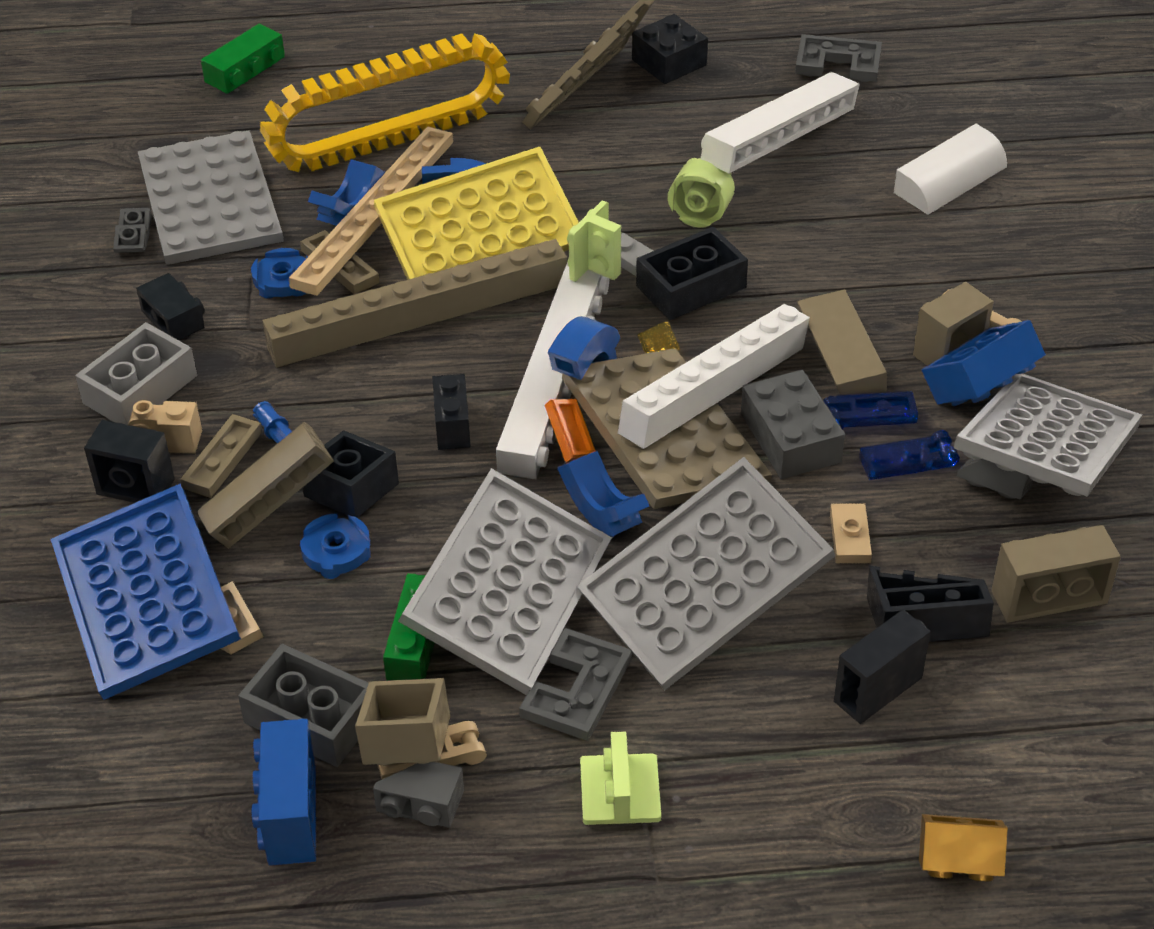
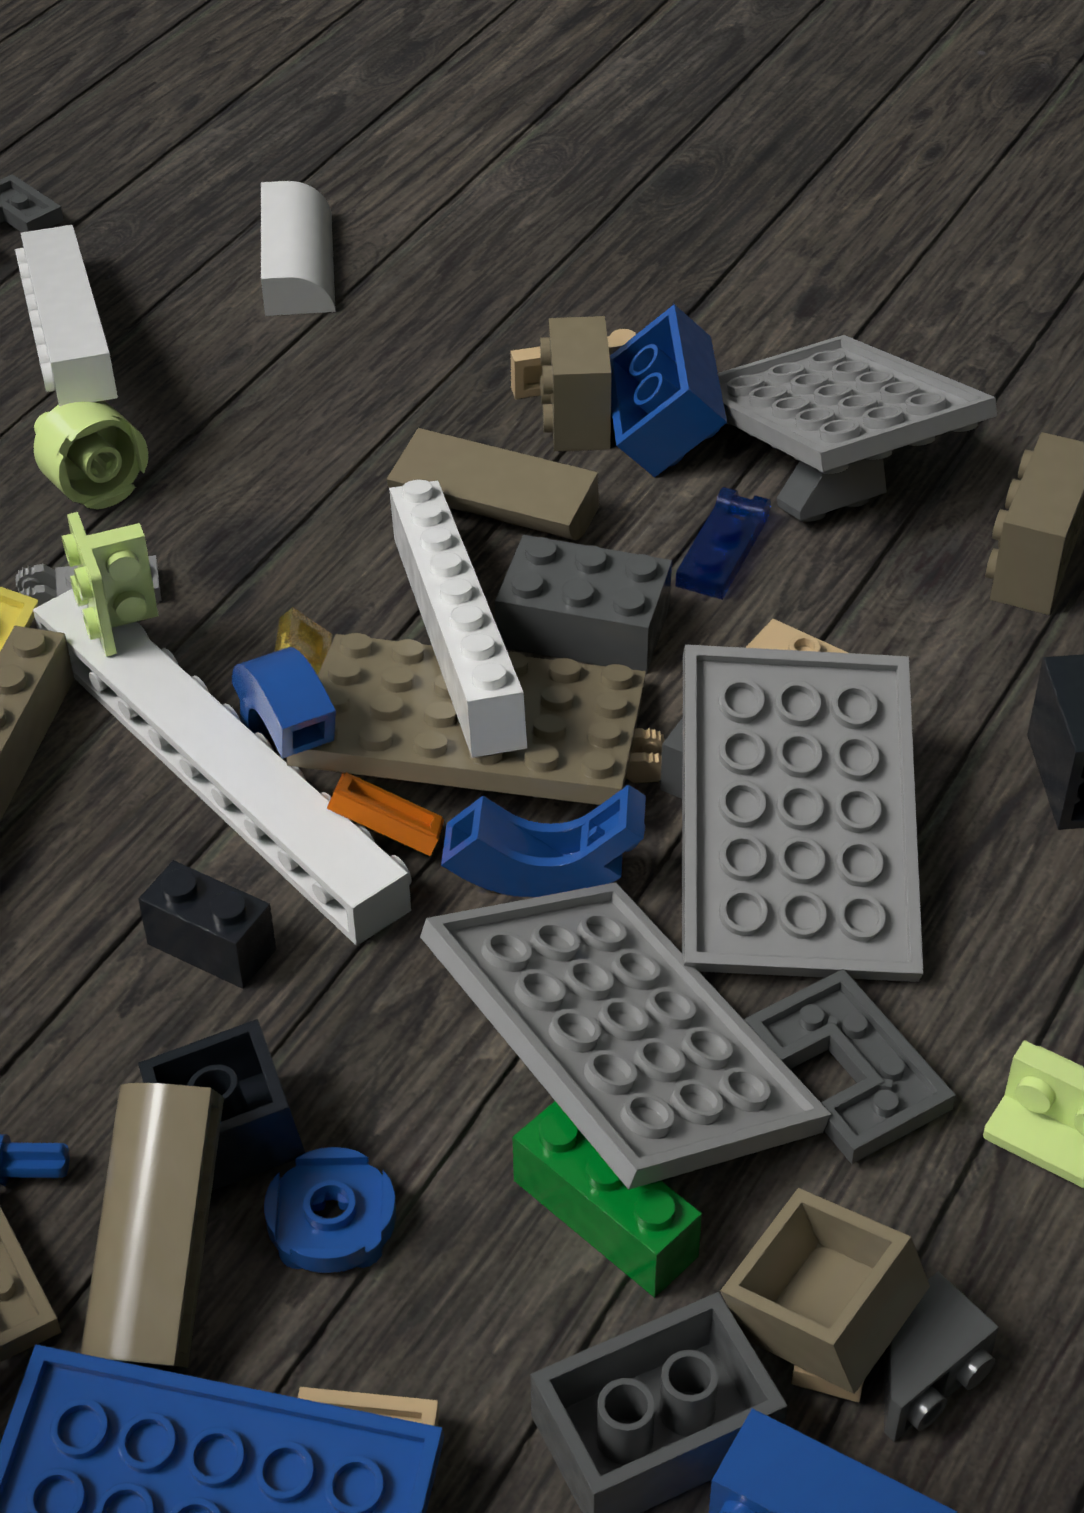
camera: 55 degrees left, 0 degrees up
black brick [636,226,748,320] -> none
clear blue plate [823,391,918,430] -> none
black wedge [867,565,994,642] -> none

